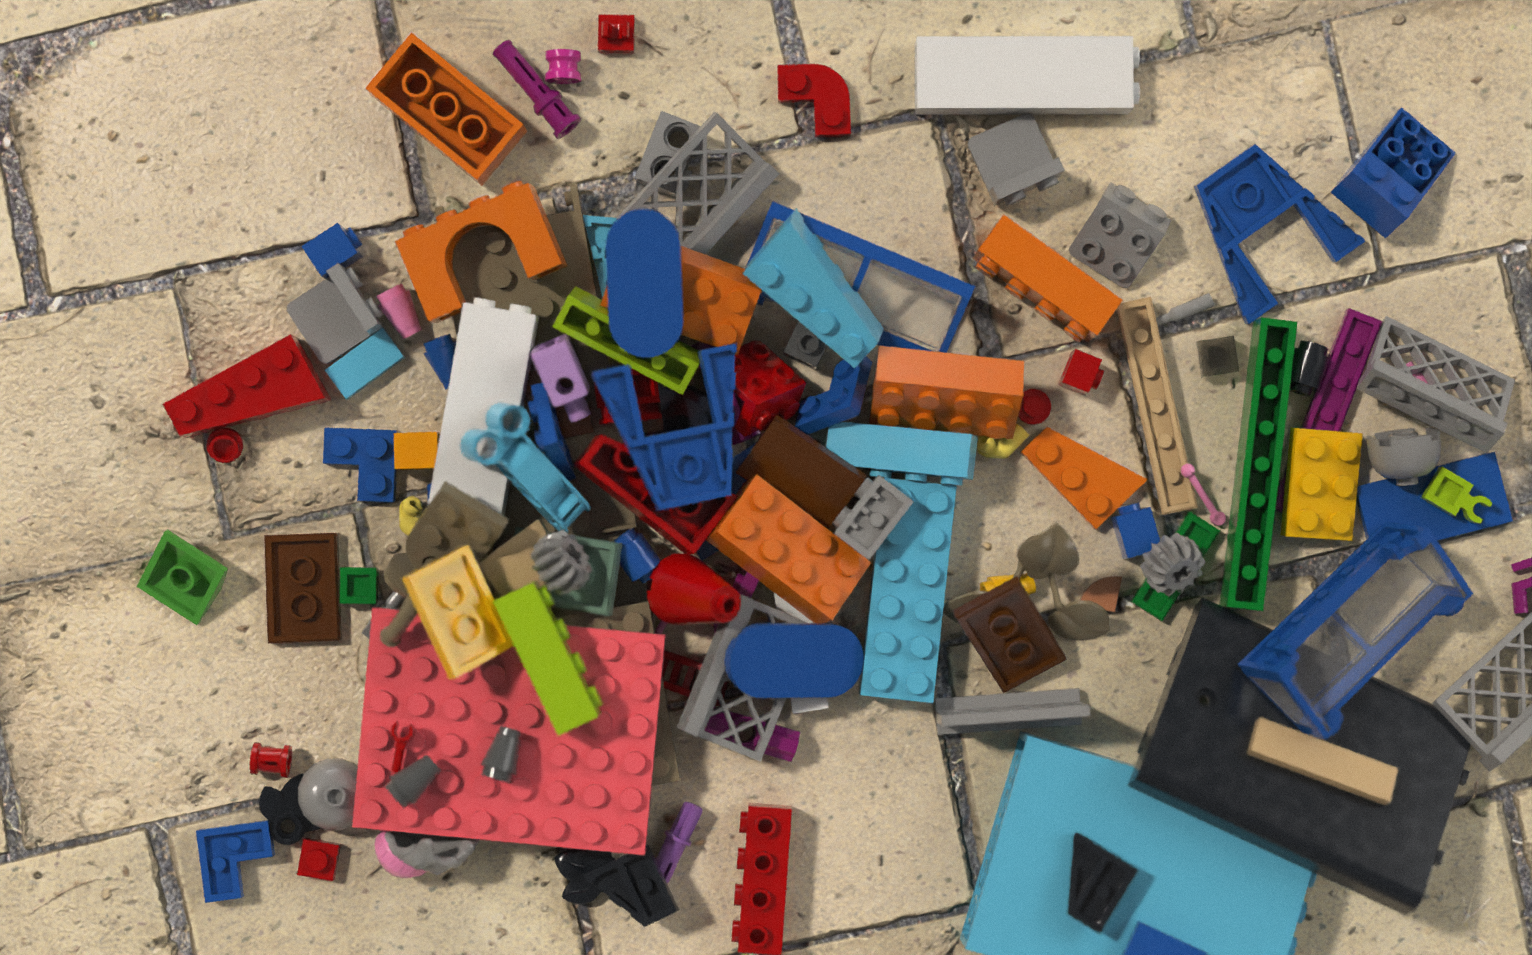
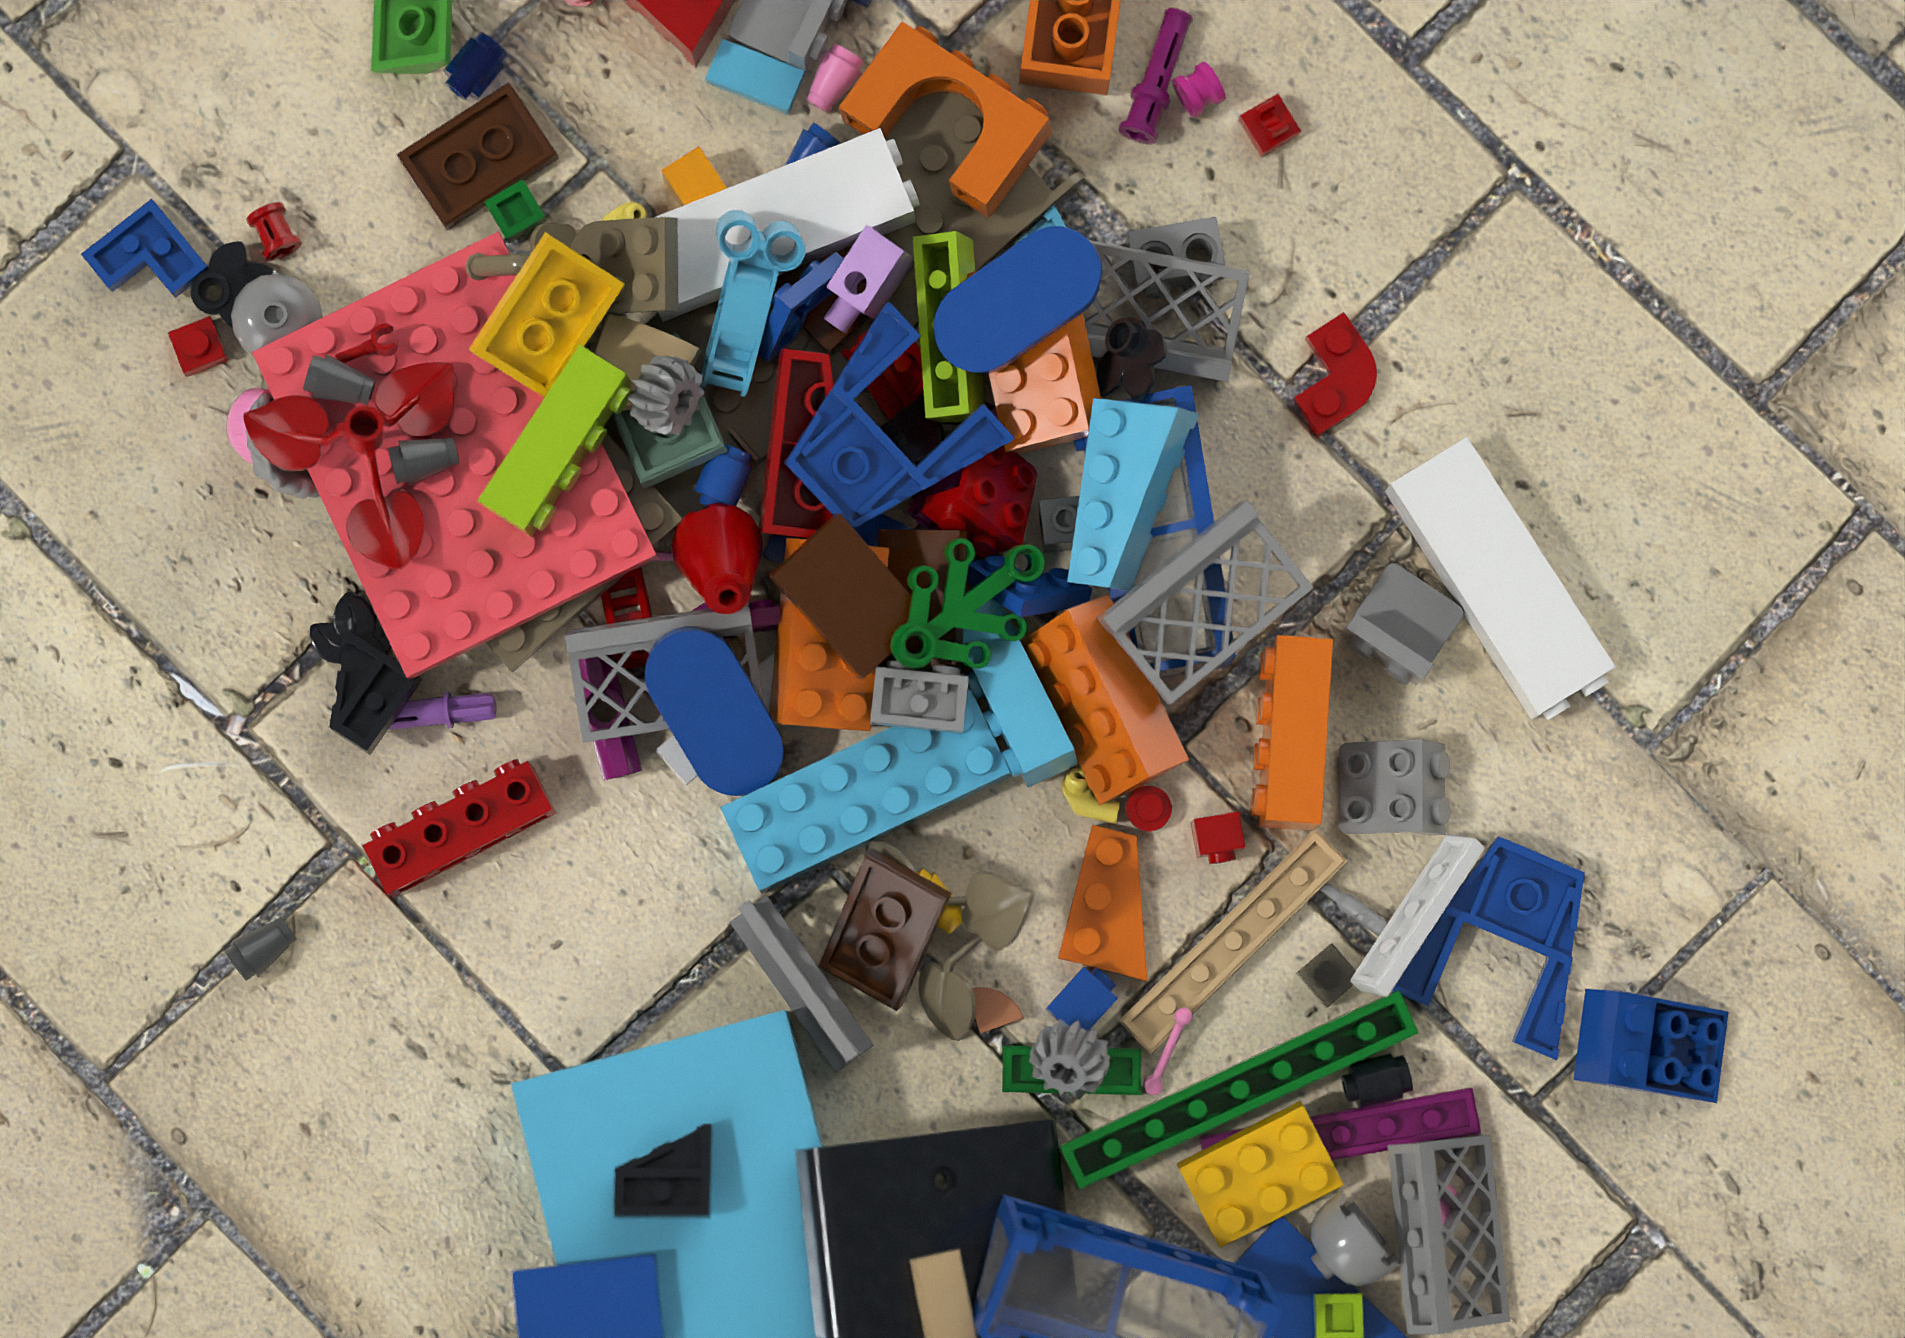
camera: 60 degrees right, 5 degrees down
blue plate [323,427,398,502] -> none
none -> red plant [243,362,454,570]
none -> clear blue brick [443,32,508,100]
none -> reddish brown tile [769,513,929,679]
none -> green plant [891,539,1045,669]
none -> black plate [1097,317,1167,401]
none -> light grey fence [1097,500,1314,705]
none -> white tile [1350,834,1485,997]

